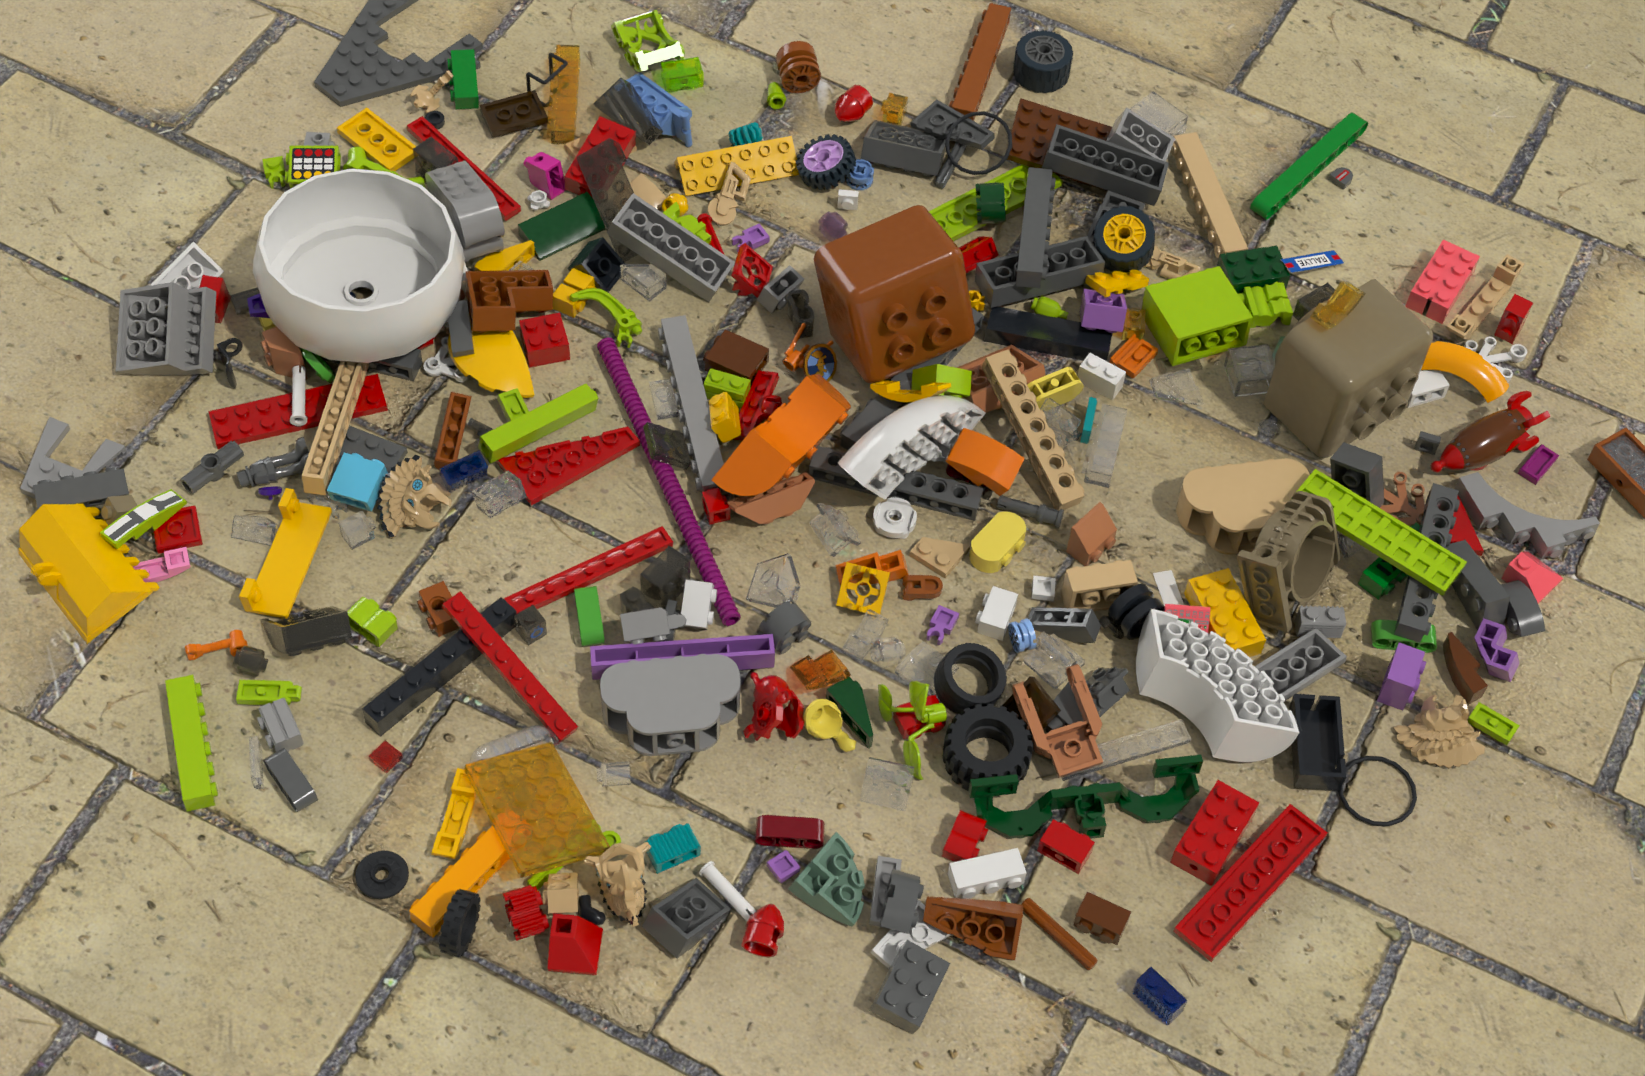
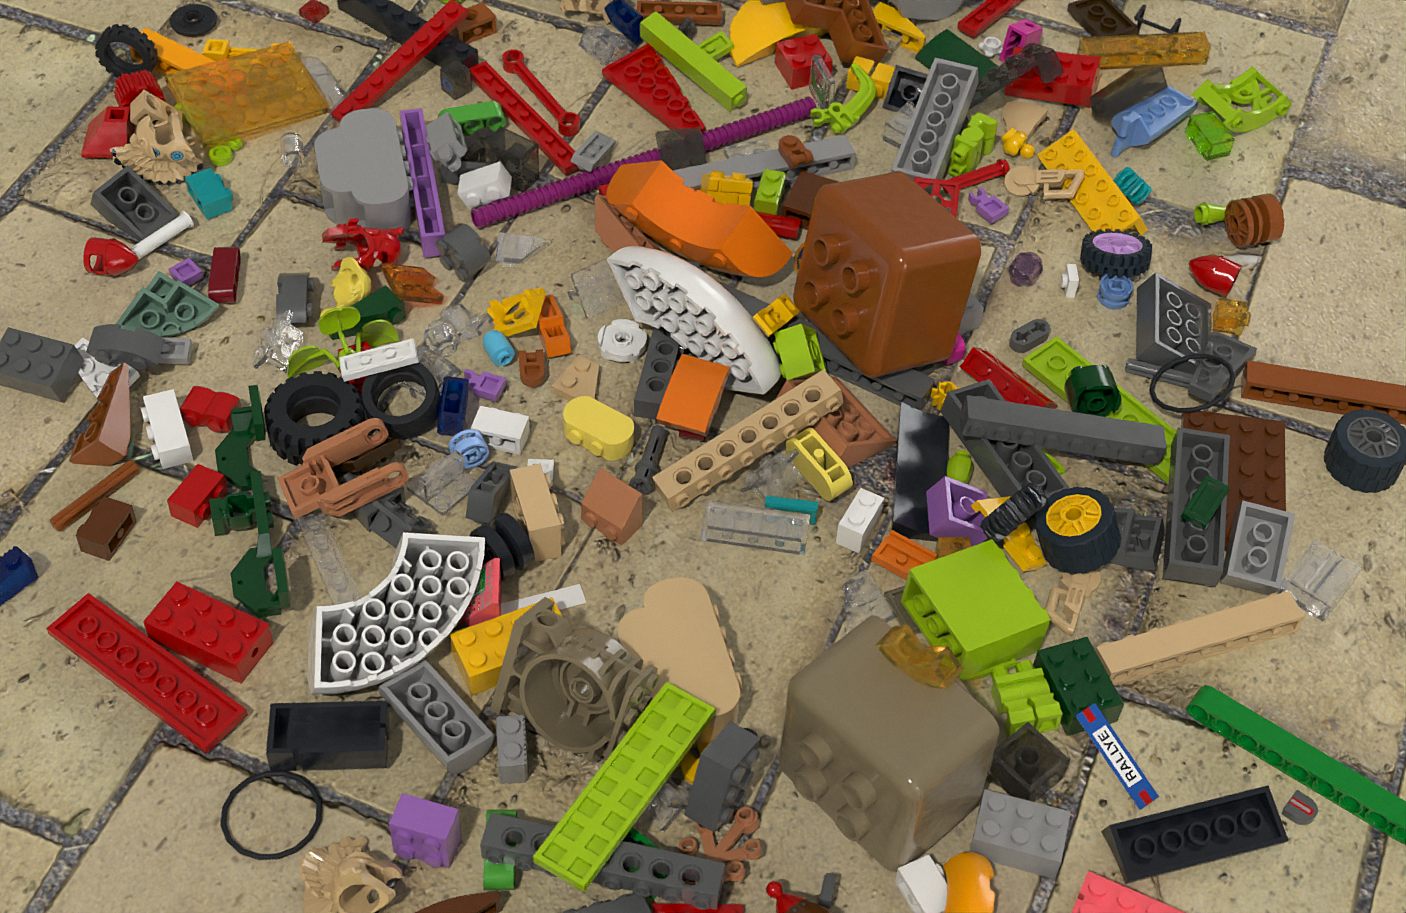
camera: 85 degrees right, 5 degrees down
none -> dark grey brick [276,272,315,323]
none -> white tile [339,339,419,382]
none -> clear blue brick [437,376,469,436]
none -> medium azure brick [482,330,515,366]
none -> red piece [502,49,580,137]
none -> light grey plate [570,130,616,172]
none -> dark orange plate [778,135,813,169]
none -> clear tile [809,54,836,109]
none -> black gear [980,482,1048,543]
none -> black arch [1101,785,1289,884]
none -> dark green tile [1181,475,1230,530]

